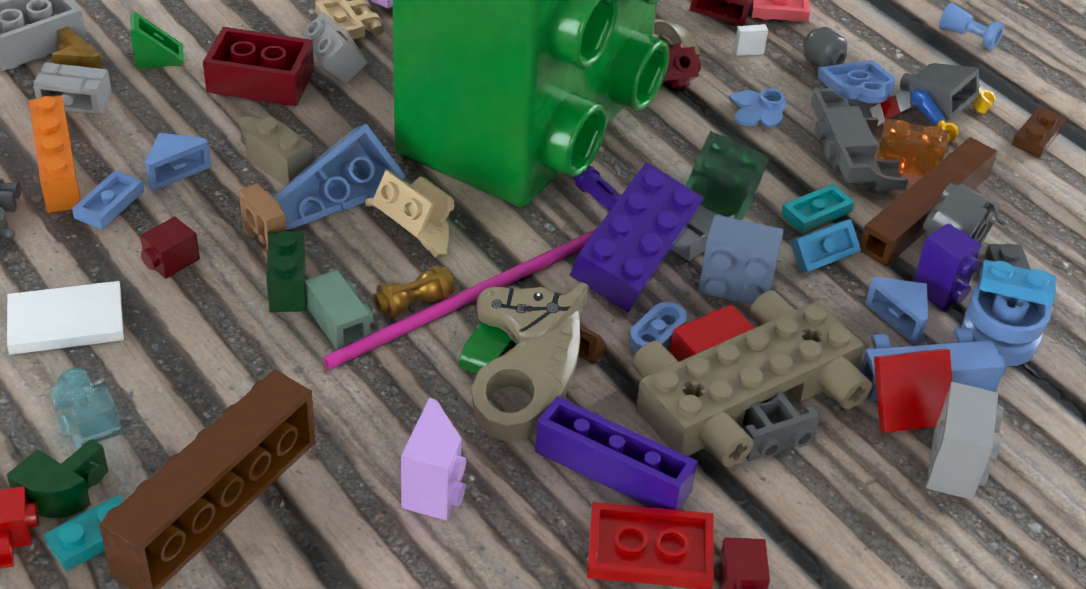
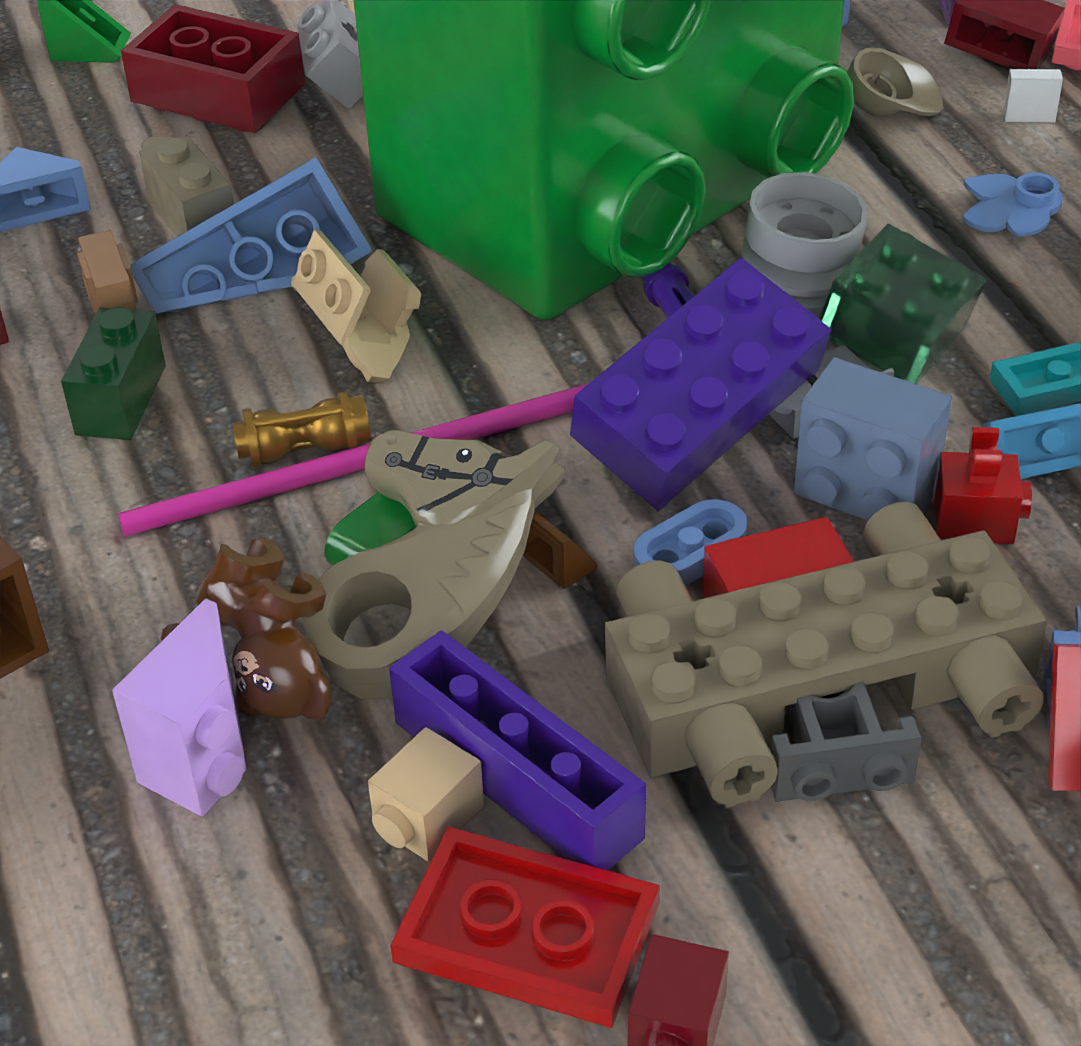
camera: 20 degrees right, 0 degrees up
sand green brick [304,269,374,350] -> none
dark red brick [662,43,701,88] -> none
none -> reddish brown animal [161,537,331,720]
none -> tan brick [368,727,484,862]
none -> light grey wheel [741,172,868,319]
none -> red brick [934,427,1032,544]

